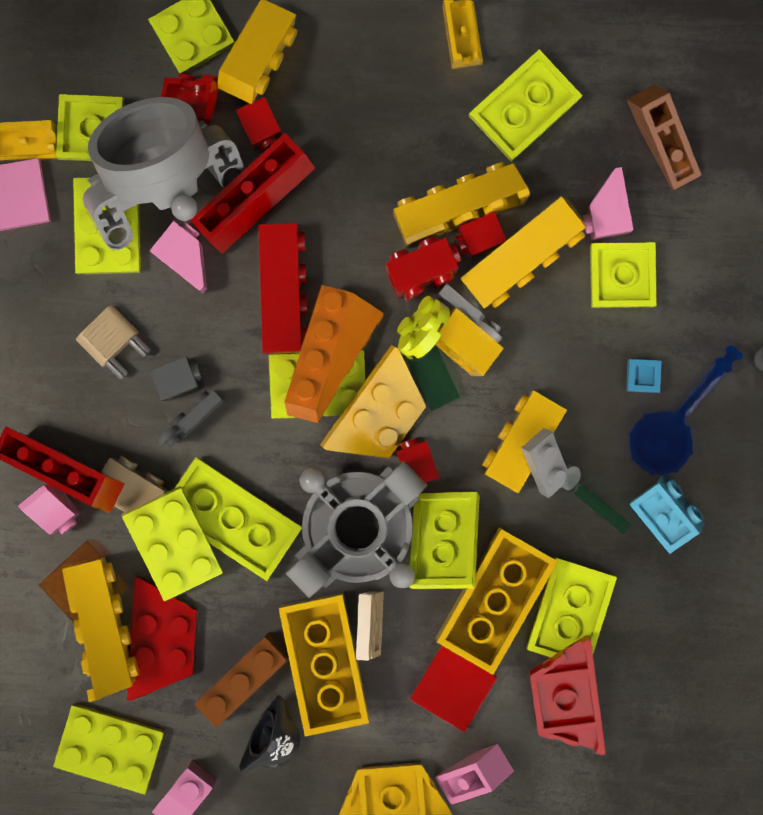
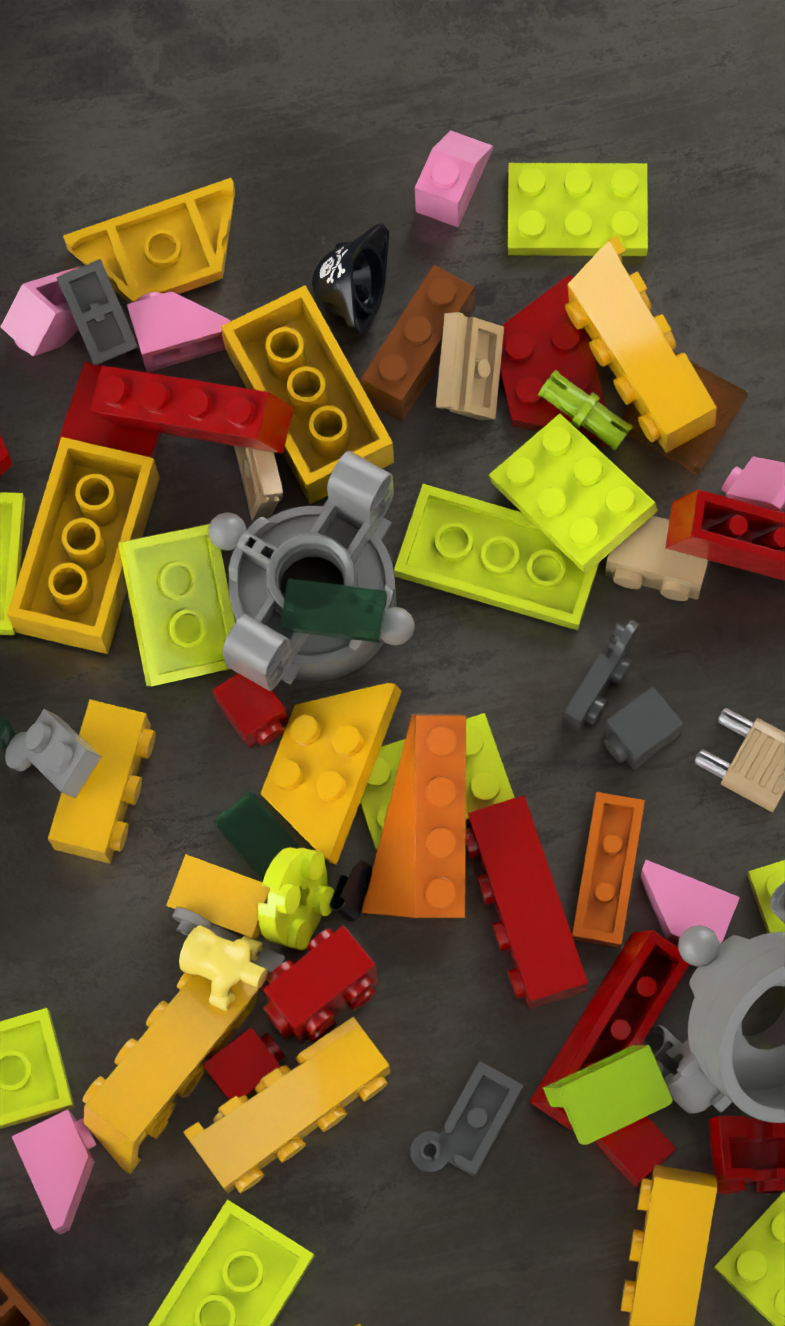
camera: 170 degrees right, 15 degrees down
none -> dark grey hinge [56,259,138,366]
none -> red brick [90,365,294,454]
none -> bright pink slope [127,291,231,372]
none -> light yellow piece [179,925,268,1011]
none -> clear green tile [280,579,387,643]
none -> black piece [330,859,372,921]
none -> dark grey hinge [410,1061,524,1177]
none -> tan plate [435,312,504,421]
none -> lime pin [538,370,633,451]
none -> lime panel [543,1045,673,1145]
none -> orange plate [572,792,645,948]

